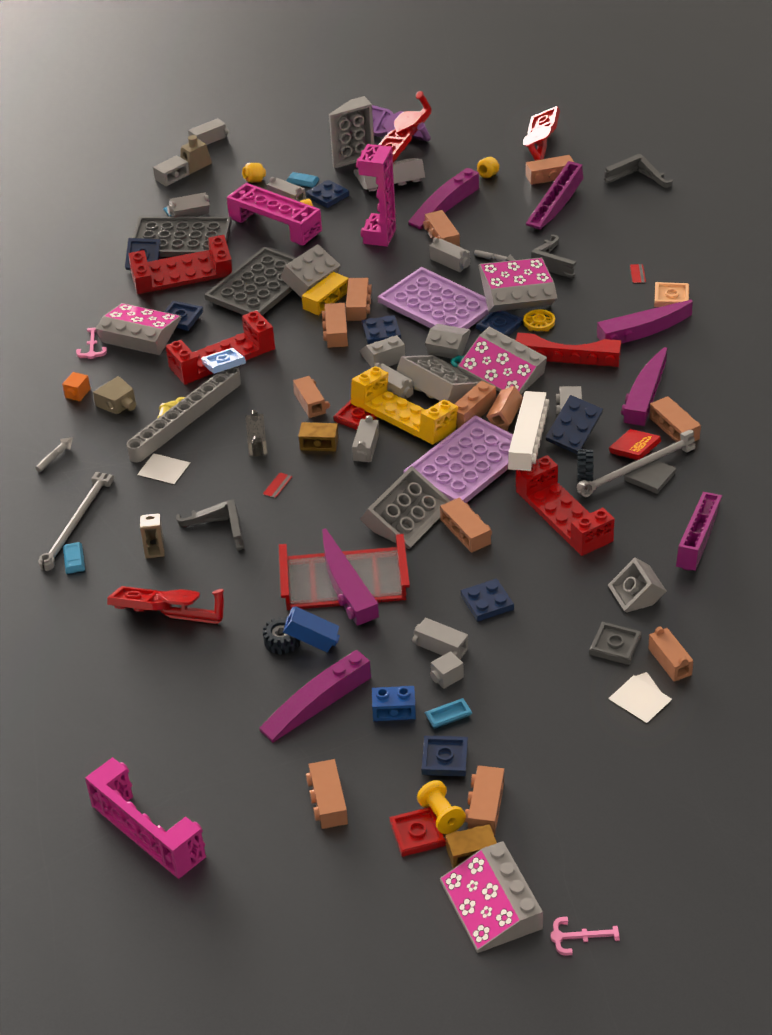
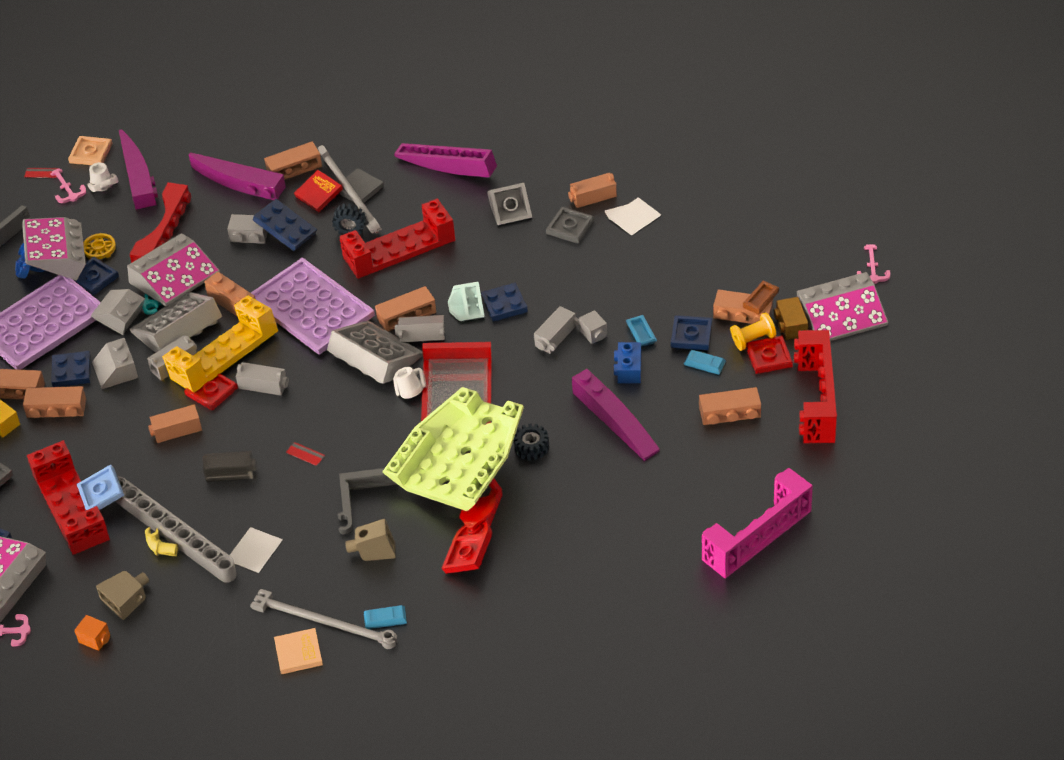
camera: 85 degrees left, 5 degrees up
light grey piece [35,437,73,472] -> none
blue brick [283,606,340,652] -> none
pearl gold brick [299,422,339,451] -> none
magenta slope [322,528,379,626] -> none
nougat brick [486,386,523,431] -> none
white brick [508,391,549,471] -> none
none -> bright pink piece [50,168,86,203]
none -> white piece [87,162,119,192]
none -> light nougat tile [274,628,323,674]
none -> yellowish green wedge [383,387,524,511]
none -> white piece [393,367,426,398]
none -> light grey brick [395,315,445,342]
none -> light aqua slope [448,282,485,322]
none -> dark azure tile [684,350,726,375]
none -> dark orange tile [743,281,779,315]
none -> red plate [794,330,837,443]

